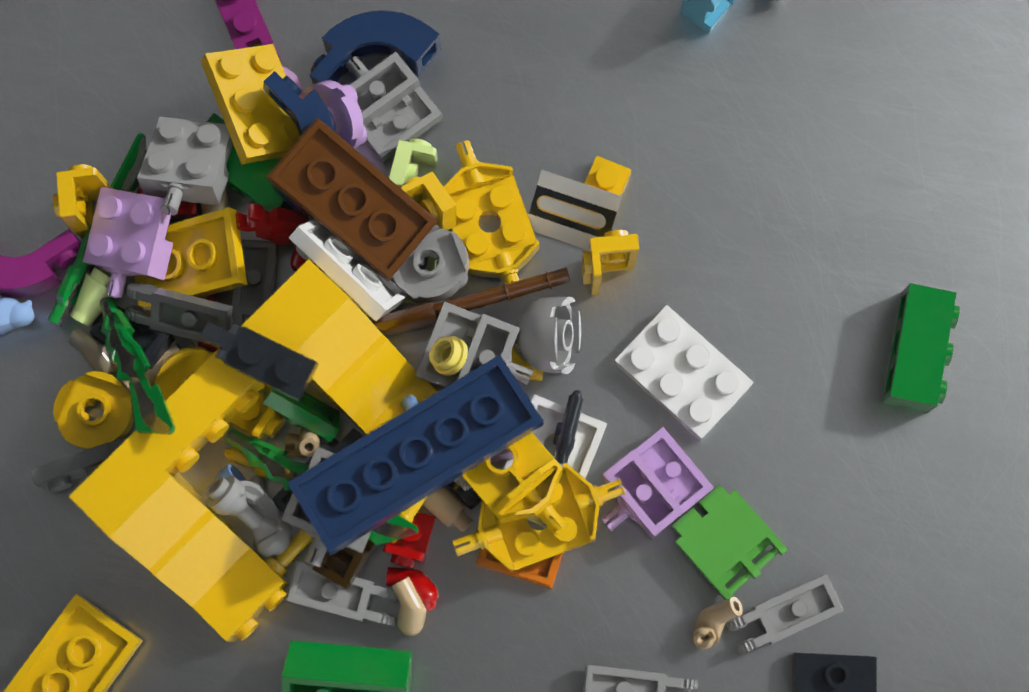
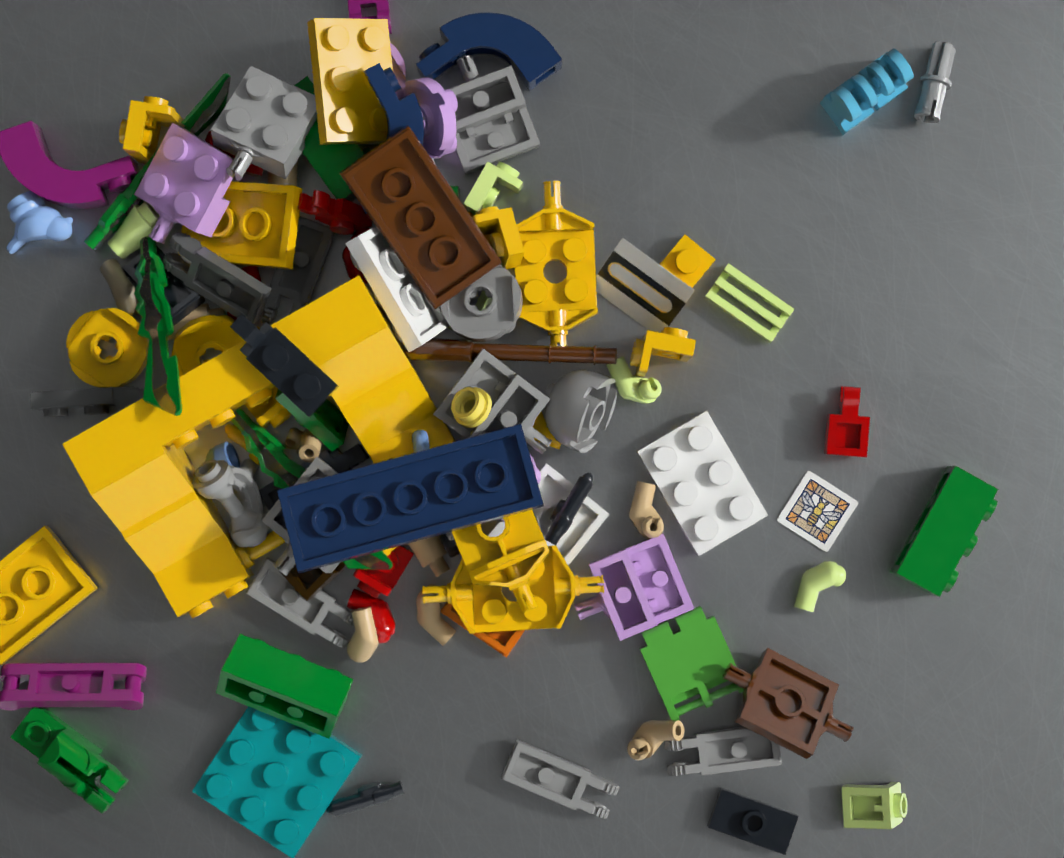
camera: 15 degrees right, 10 degrees up
none -> tan arm [416,584,456,646]
none -> yellowish green arm [606,356,662,404]
none -> tan arm [629,481,664,539]
none -> yellowish green tile [704,263,794,343]
none -> reddish brown plate [722,648,854,759]
none -> sticker [777,471,858,552]
none -> yellowish green arm [794,561,846,612]
none -> red plate [824,386,870,457]
none -> yellowish green bracket [842,782,907,829]

